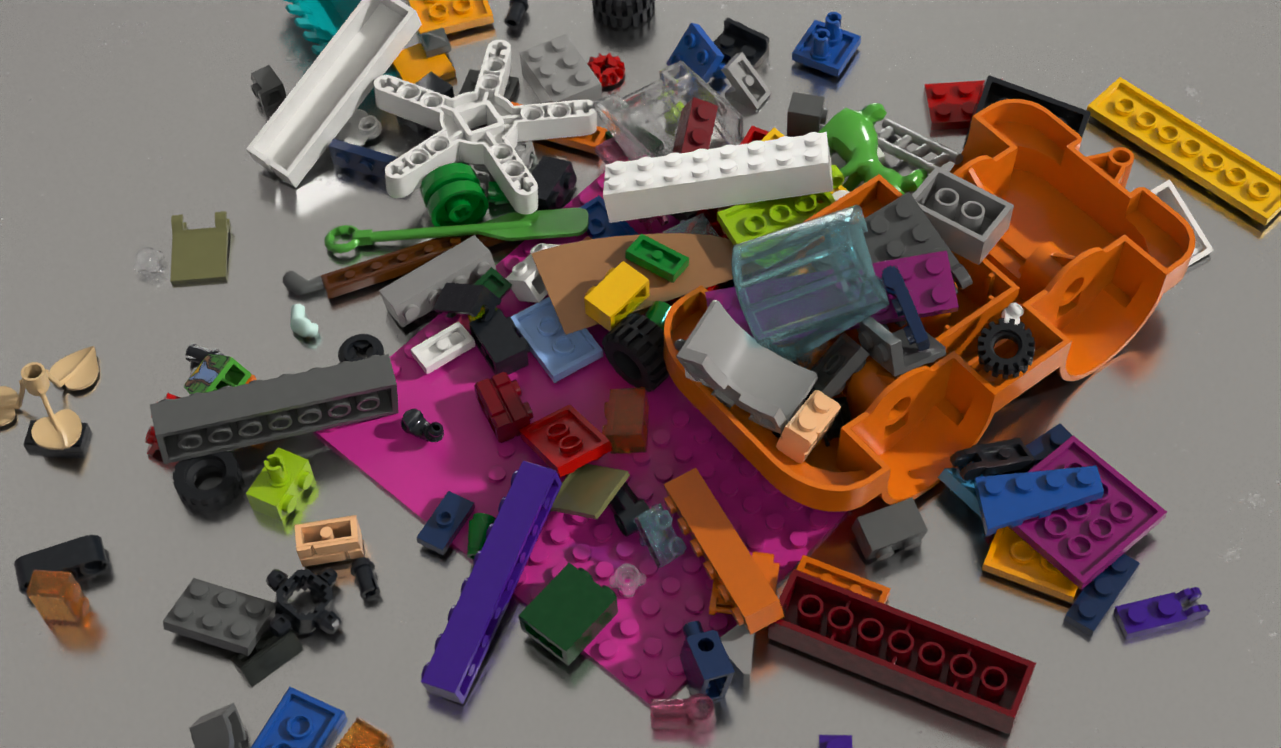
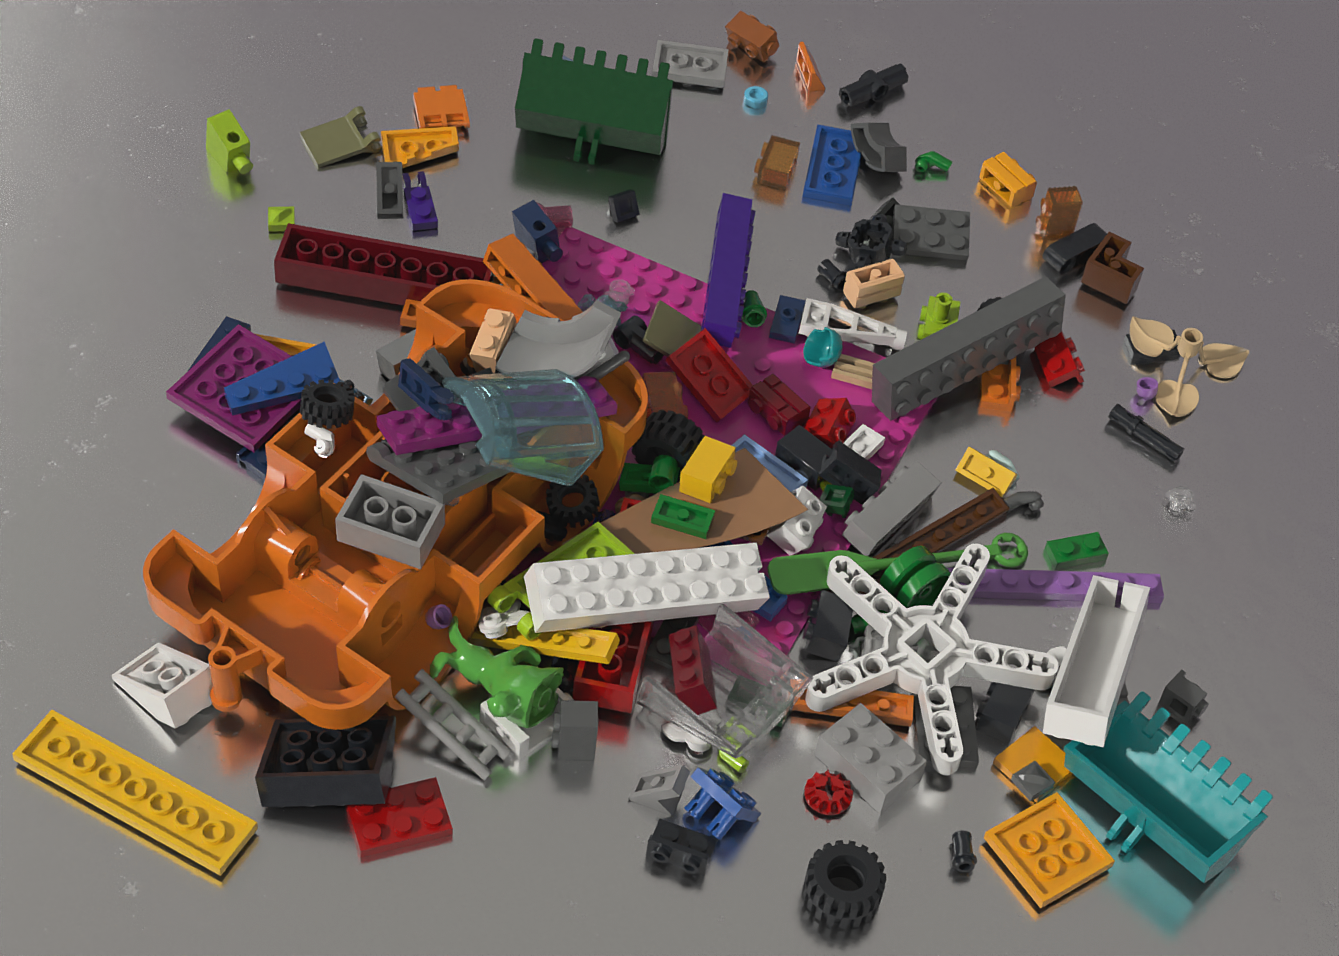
camera: 155 degrees right, 5 degrees down
olive flag [170,211,230,284] -> none
bright green torso [184,354,252,394] -> none
black pin [185,344,224,364] -> none
dark blue plate [329,138,398,179] -> none
black gear [338,334,384,362] -> none
black piece [401,408,444,442] -> none
dark green brick [518,563,618,666] -> none
blue plate [792,12,861,77] -> none
dark purple hinge [1114,587,1210,639] -> none
none -> black tile [608,189,640,222]
none -> white plate [798,298,907,351]
none -> teal hair [803,327,843,368]
none -> red bracket [804,398,856,449]
none -> tan tile [831,354,875,389]
none -> green arm [915,151,952,173]
none -> medium lavender plate [947,568,1164,603]
none -> yellow plate [955,447,1018,498]
none -> light orange brick [979,152,1037,208]
none -> green plate [1045,532,1109,570]
none -> reddish brown brick [1081,232,1144,304]
none -> black pin [1108,404,1185,463]
none -> medium lavender hinge [1136,377,1158,401]

